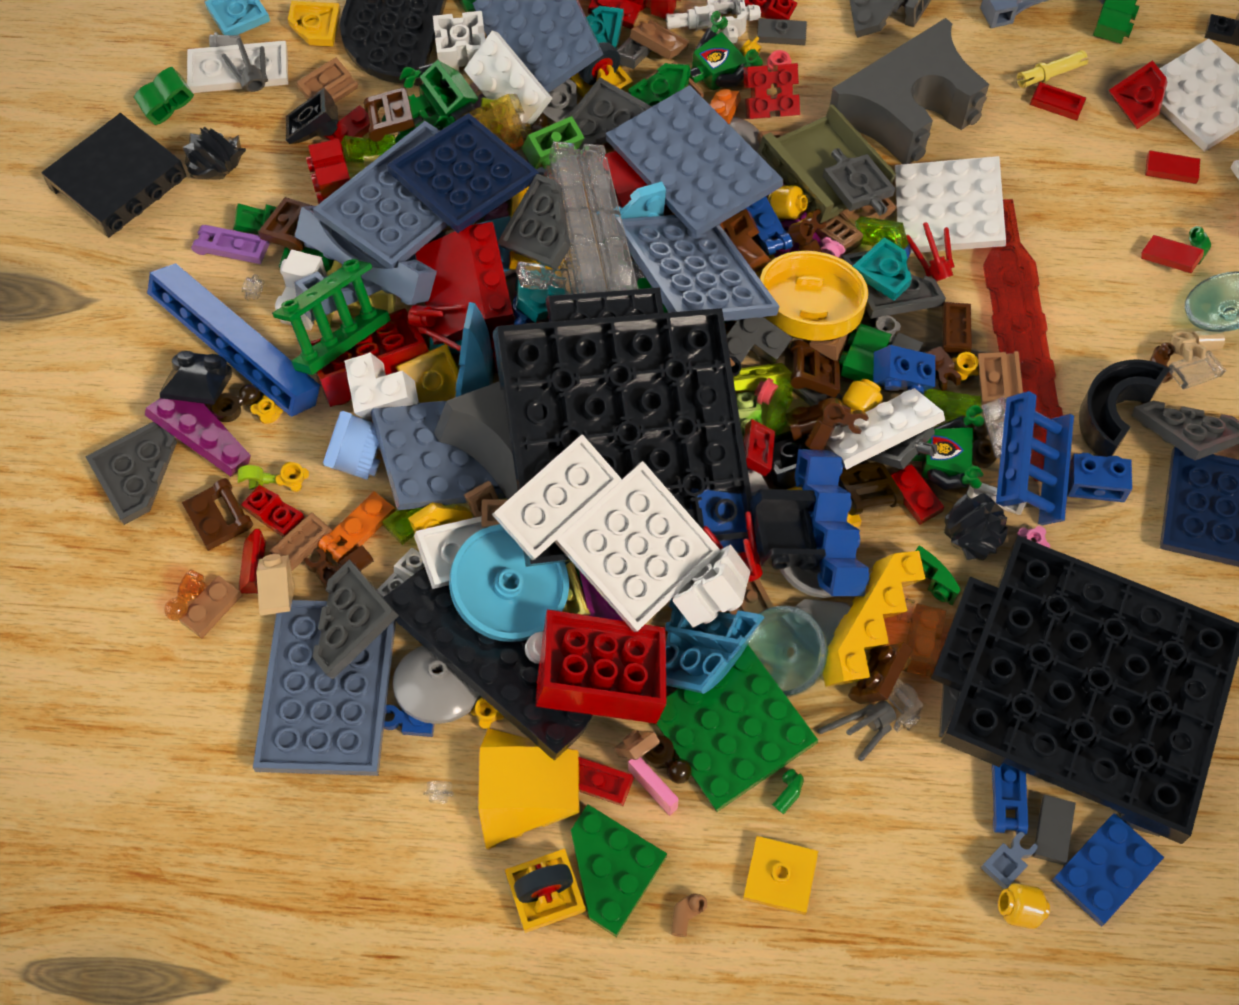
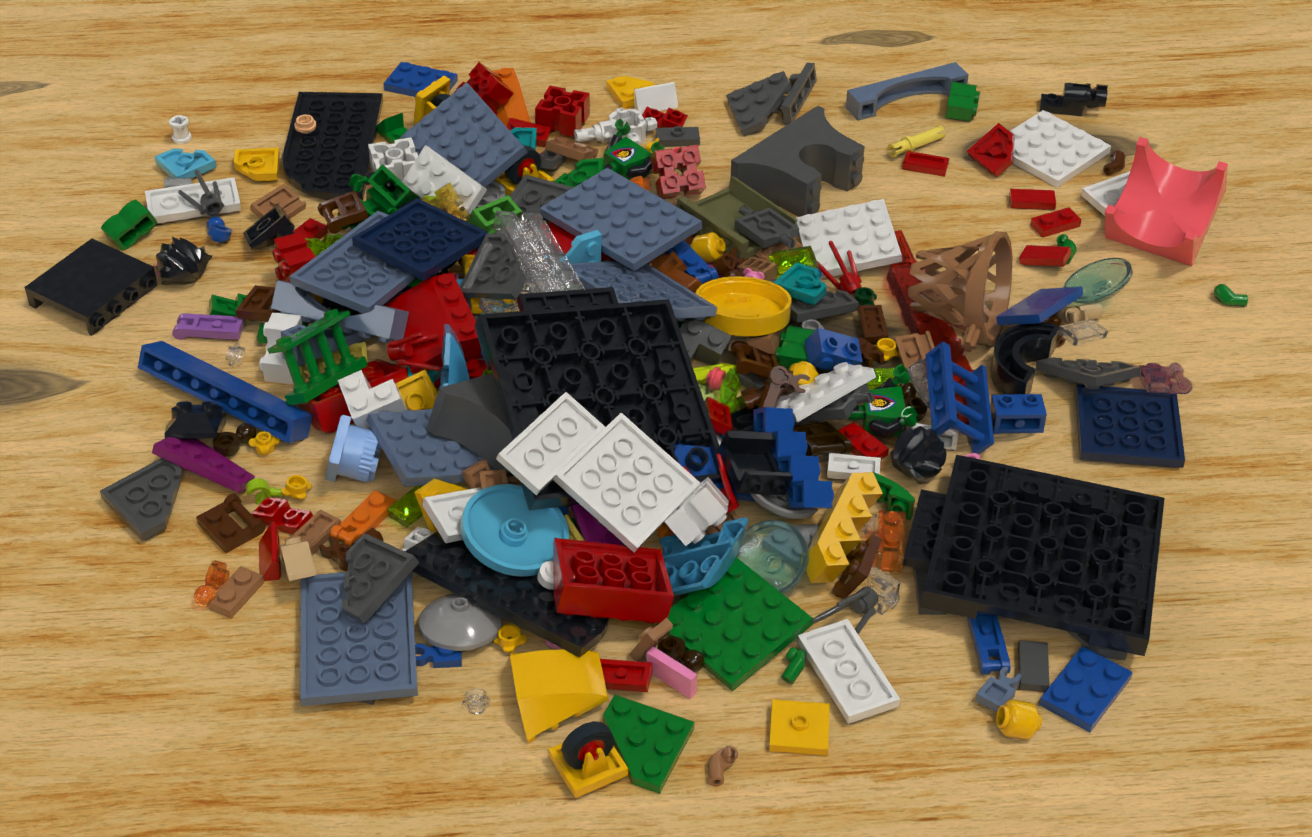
camera: 10 degrees left, 20 degrees down
none -> blue plate [207,216,232,243]
none -> white plate [797,619,900,724]
none -> white plate [827,453,881,480]
none -> dark green plate [854,287,877,306]
none -> medium nougat piece [908,231,1013,352]
none -> blue tile [996,286,1084,325]
none -> red plate [1030,207,1082,238]

